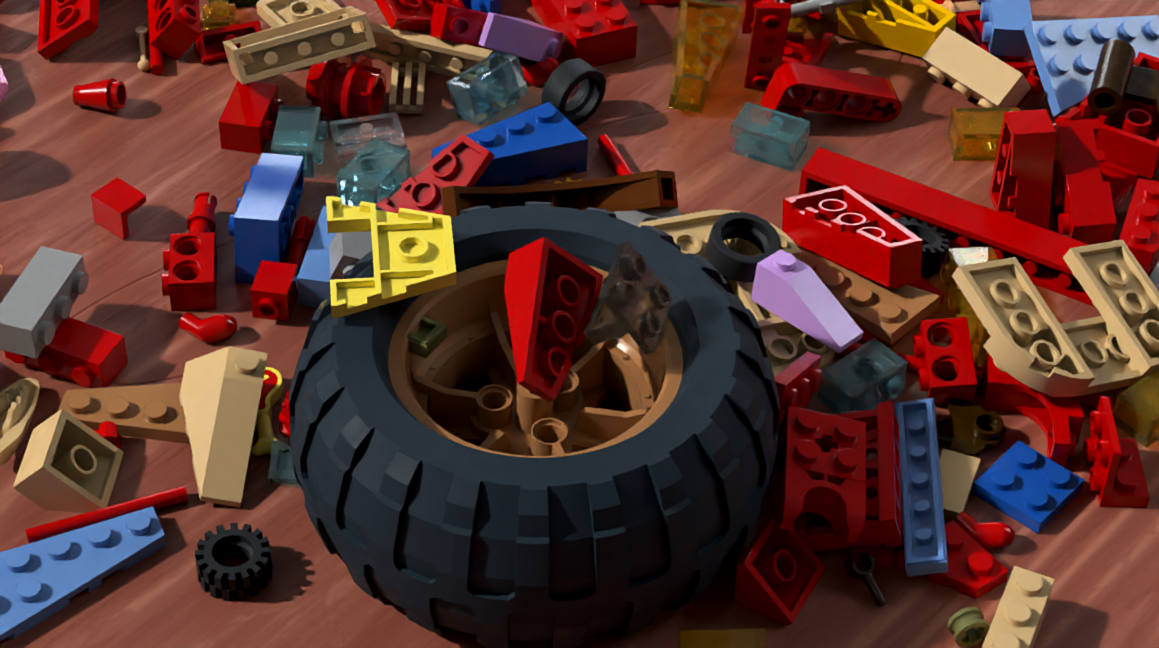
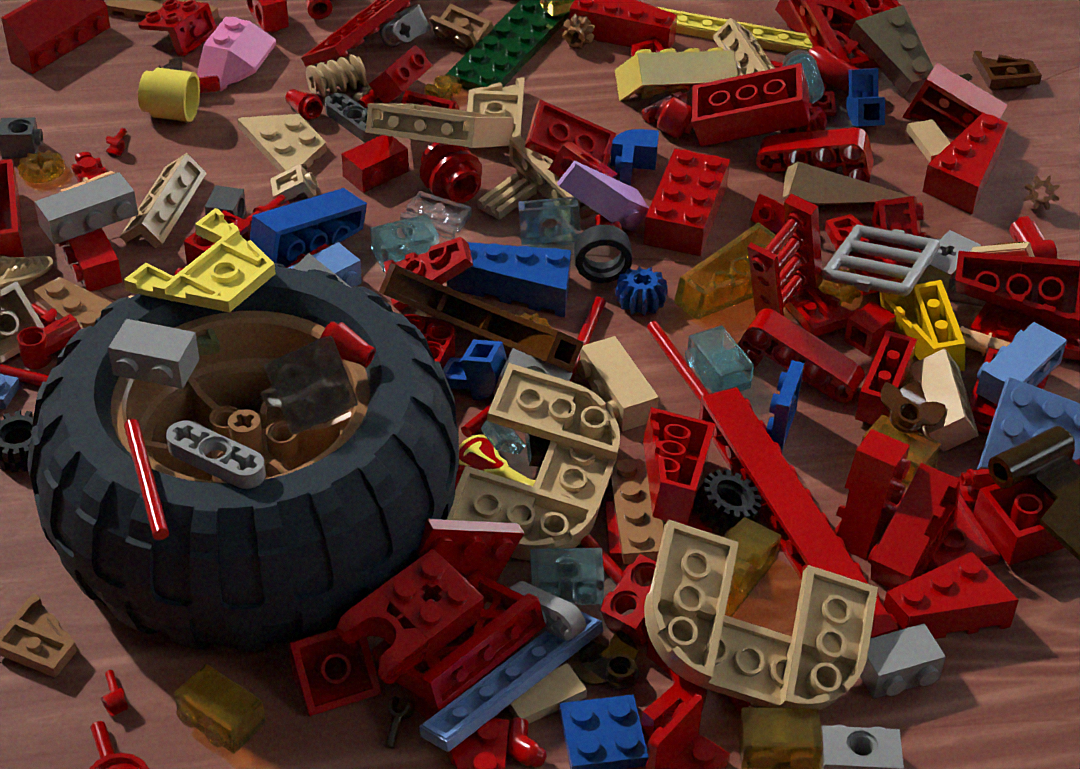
camera: 40 degrees right, 0 degrees up
red panel [91,177,146,240] -> none
clear light blue brick [271,105,328,178] -> none
red wedge [504,237,603,402] -> none
black tyre [706,212,780,283] -> none
lavender slope [751,249,863,353] -> none
none -> red piece [17,314,82,369]
none -> light grey brick [108,319,199,389]
none -> tan fence [120,153,207,248]
none -> red bar [124,419,169,540]
none -> light grey beam [166,421,266,489]
none -> dark grey brick [205,185,246,219]
none -> tan wing [238,114,327,173]
none -> tan bracket [270,164,318,203]
none -> tan piece [306,55,367,98]
none -> red cone [319,321,376,368]
none -> dark grey beam [325,93,381,142]
none -> light grey beam [509,581,586,641]
none -> tan brick [577,336,659,431]
none -> blue gear [615,266,668,316]
none -> red bar [647,321,710,403]
none -> blue plate [767,360,804,451]
none -> red brick [844,301,896,356]
none -> red brick [855,330,917,429]
none -> reddish brown plate [880,381,946,433]

